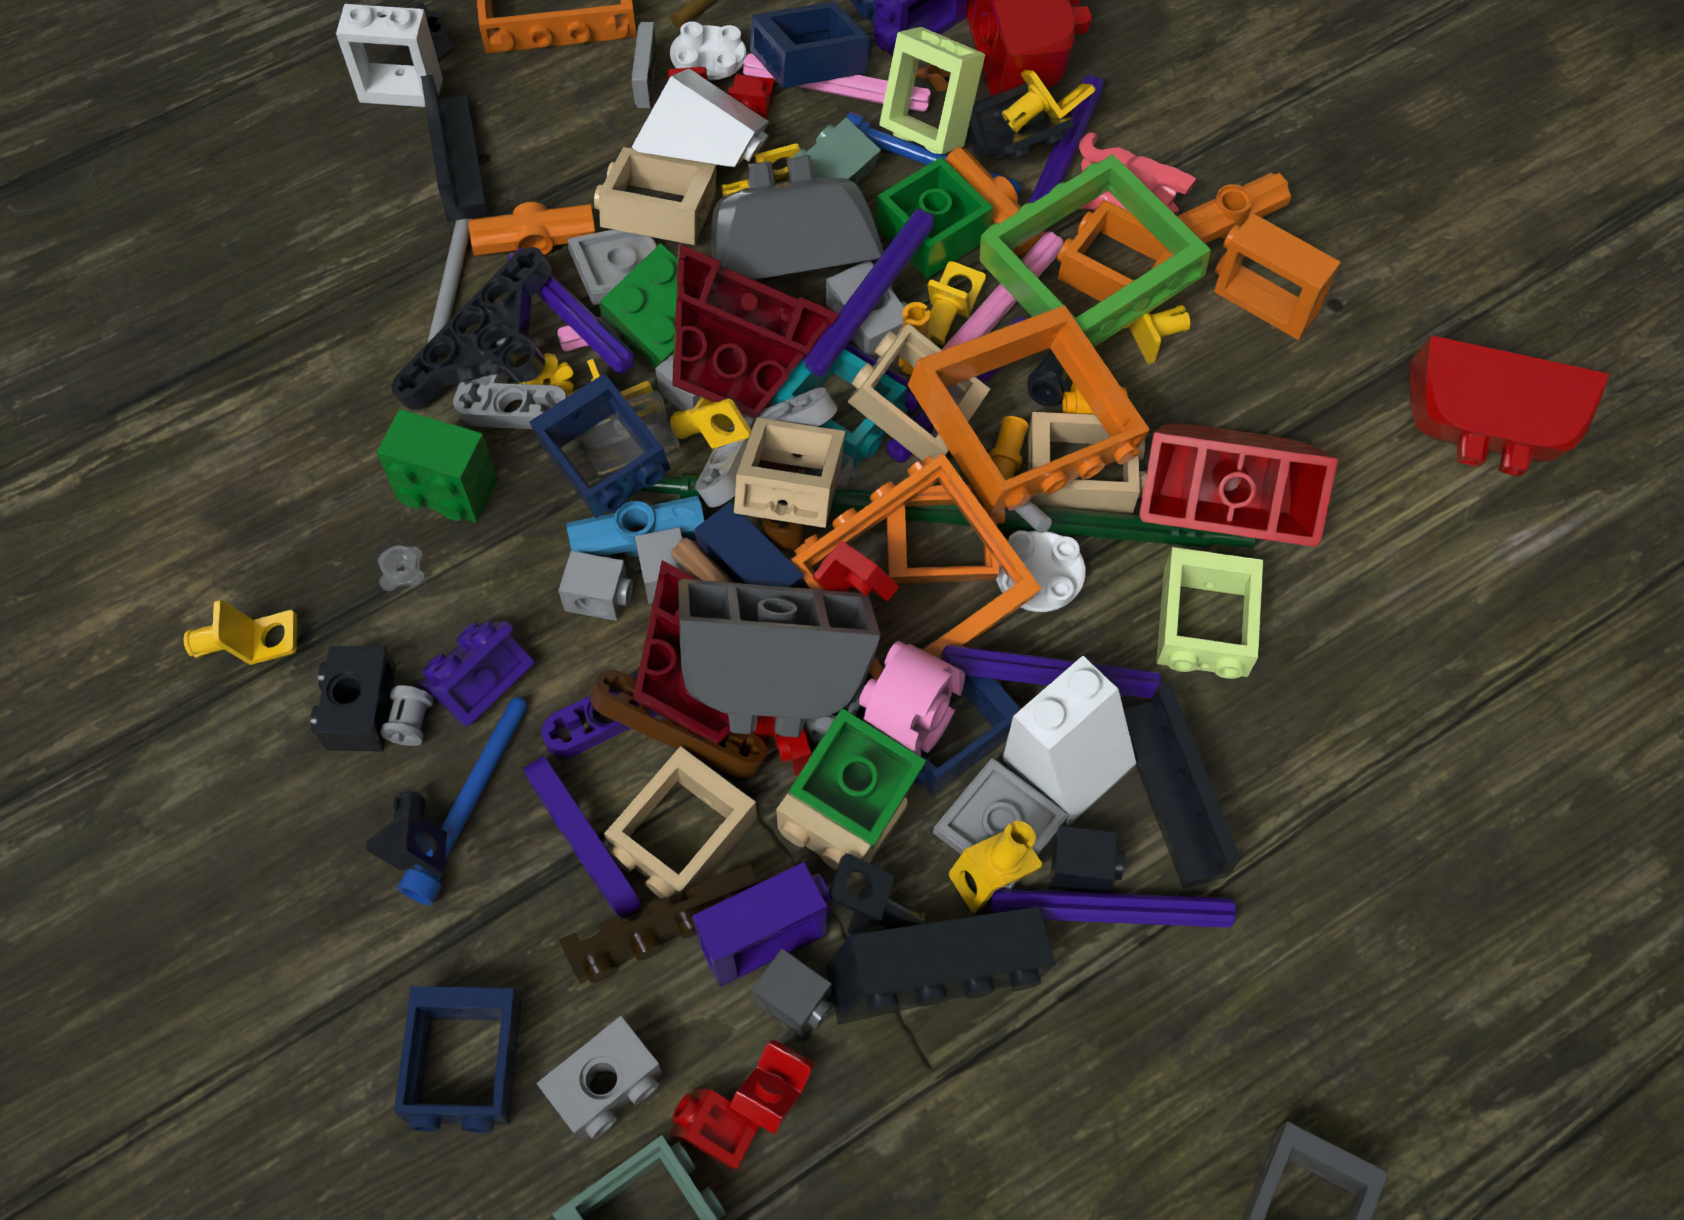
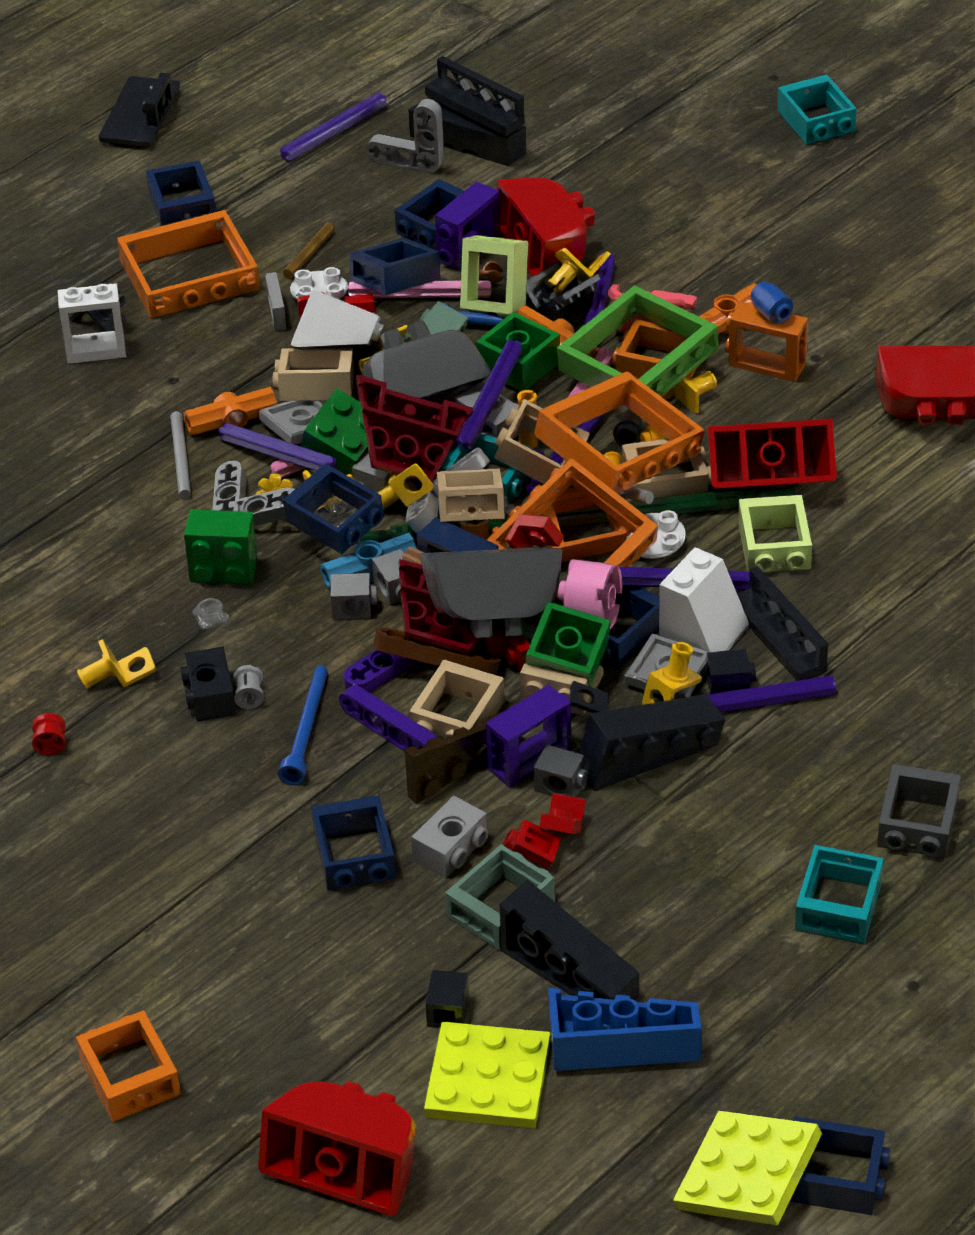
camera: 10 degrees left, 20 degrees down
black bracket [366,791,447,876] -> none
black beam [391,247,552,410] -> none
dark purple bracket [417,621,535,727] -> none
black fence [421,74,488,222] -> none
yellow bracket [927,261,986,345] -> none
none -> red wheel [32,713,66,756]
none -> blue brick [750,282,794,324]

